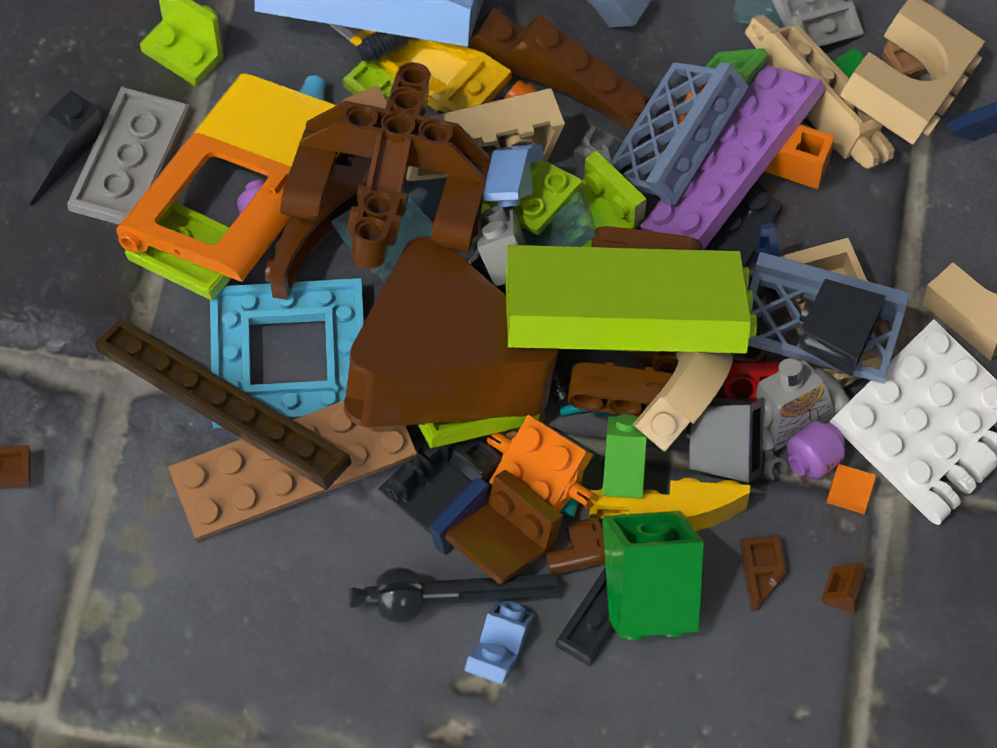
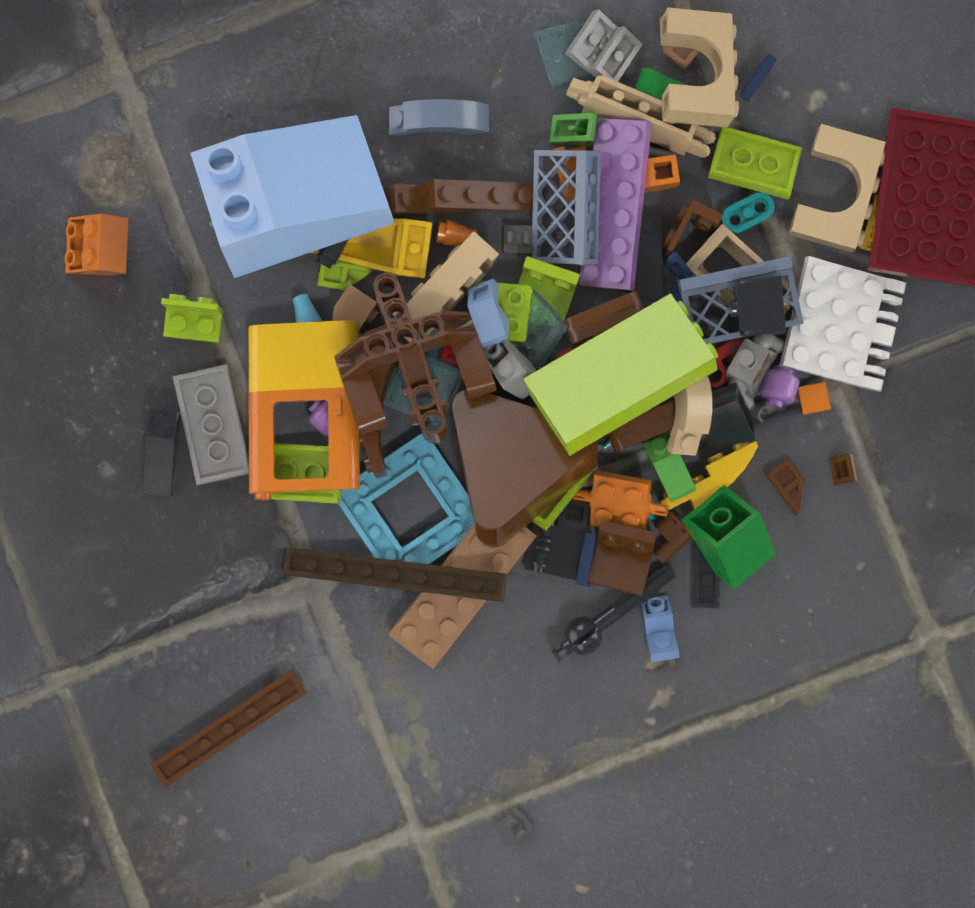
camera: 30 degrees left, 25 degrees up
none -> reddish brown bracket [663,199,723,258]
none -> lime tile [708,127,802,200]
none -> teal plate [721,192,775,234]

